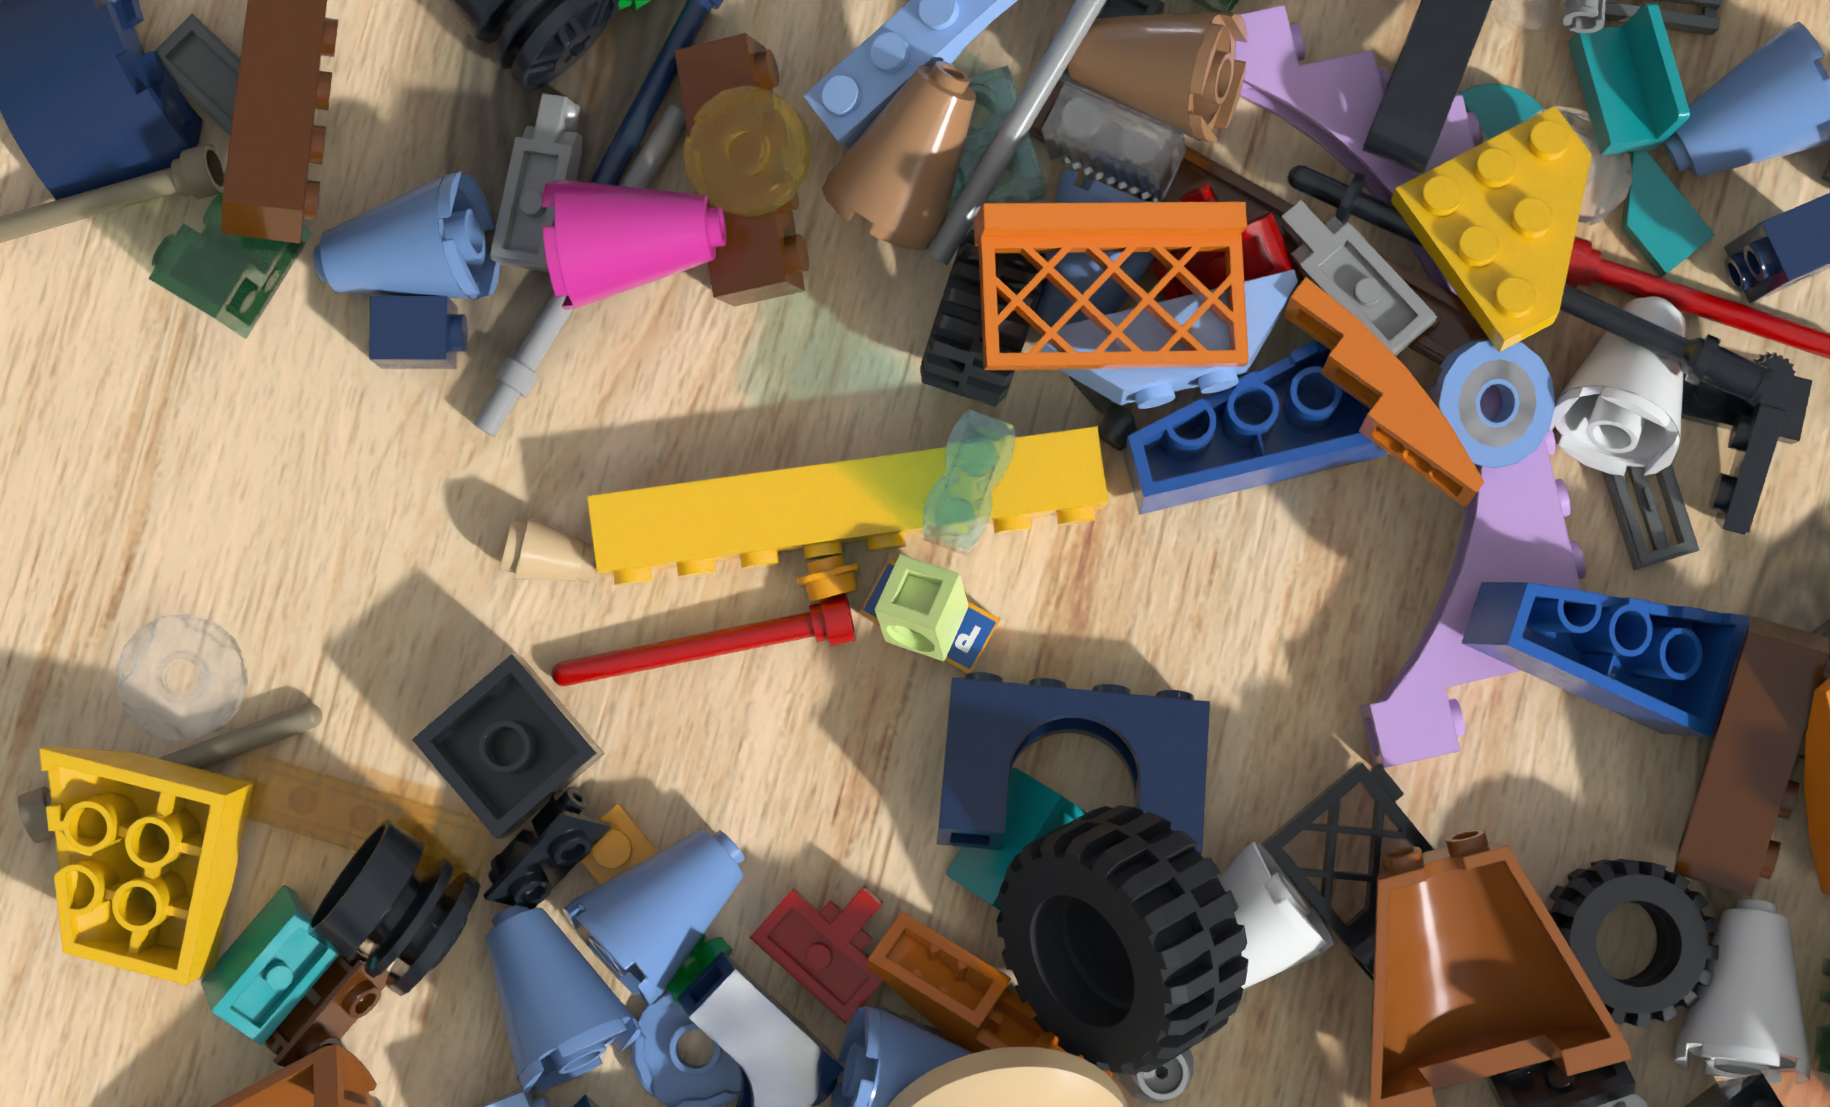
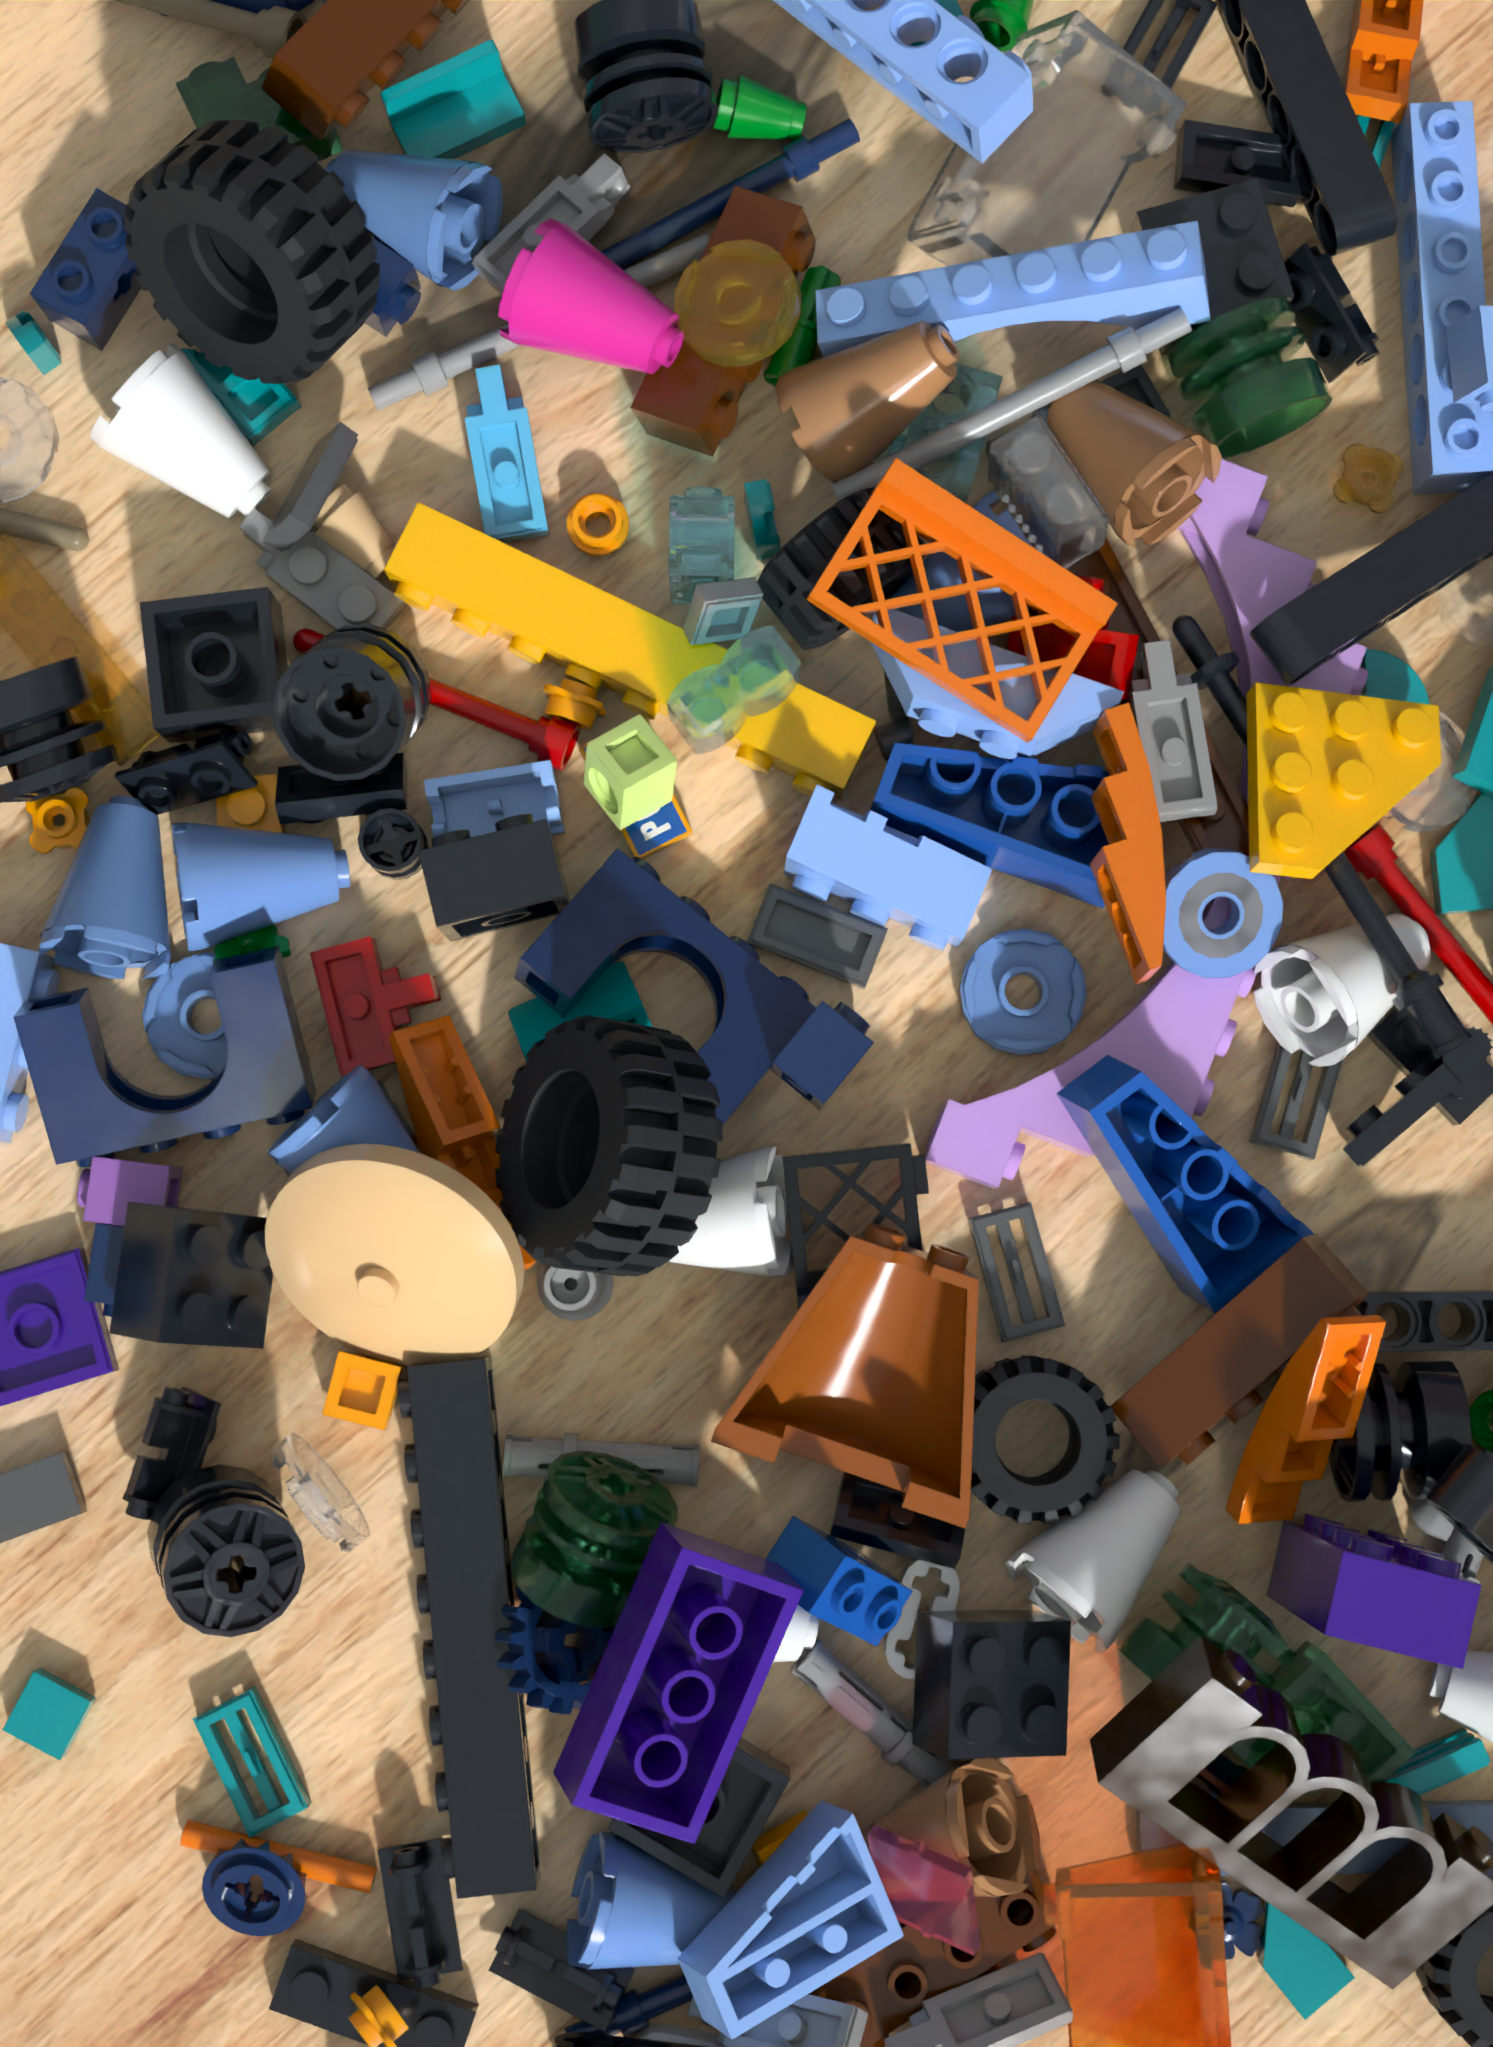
camera: 30 degrees right, 0 degrees up
none -> teal tile [5,310,62,375]
none -> light orange plate [26,787,90,854]
none -> dark blue brick [30,188,141,351]
none -> white cone [90,343,272,519]
none -> black tyre [124,120,380,384]
none -> teal tile [181,348,301,446]
none -> light grey hinge [238,508,405,630]
none -> dark grey tile [264,422,358,552]
none -> black wheel [272,624,432,781]
none -> black plate [275,753,408,824]
none -> black wheel [358,808,429,880]
none -> teal panel [380,40,527,159]
none -> black brick [418,814,570,942]
none -> light blue hinge [424,760,565,837]
none -> medium azure hinge [465,365,549,543]
none -> light orange plate [566,493,629,557]
none -> clear light blue brick [669,486,735,604]
none -> light grey tile [682,577,763,645]
none -> teal tile [744,479,781,560]
none -> dark grey tile [747,883,888,989]
none -> green axle [763,265,841,387]
none -> dark blue brick [771,1001,874,1110]
none -> light blue wedge [784,784,992,950]
none -> medium blue tile [958,928,1087,1056]
none -> dark grey tile [967,1202,1065,1343]

